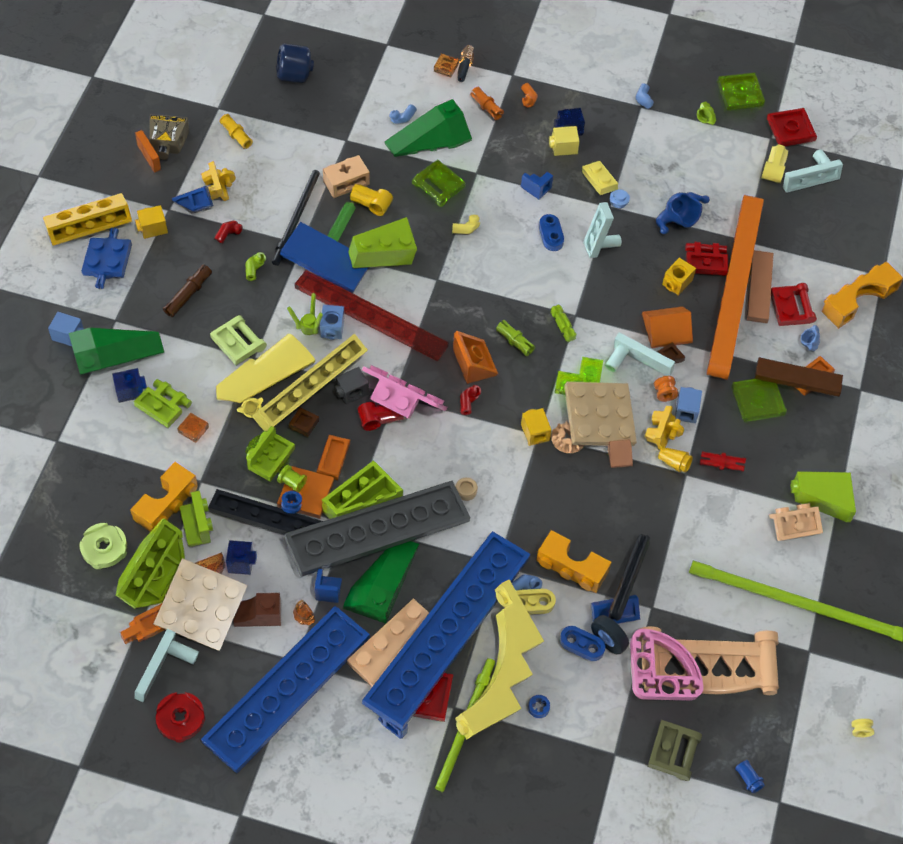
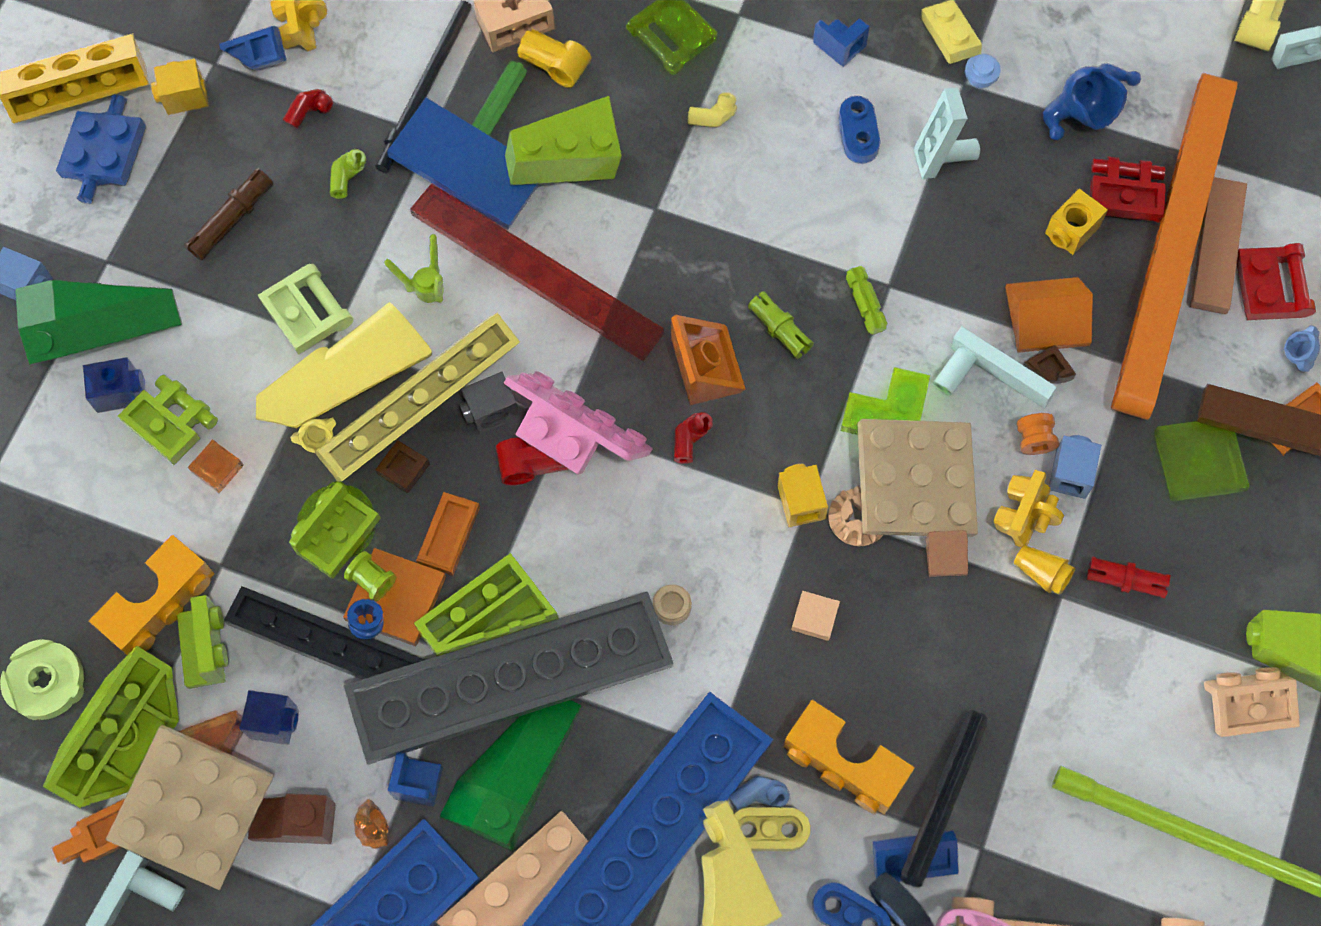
camera: 10 degrees right, 10 degrees up
medium blue brick [320,305,345,340] -> none
none -> light nougat tile [791,591,840,641]

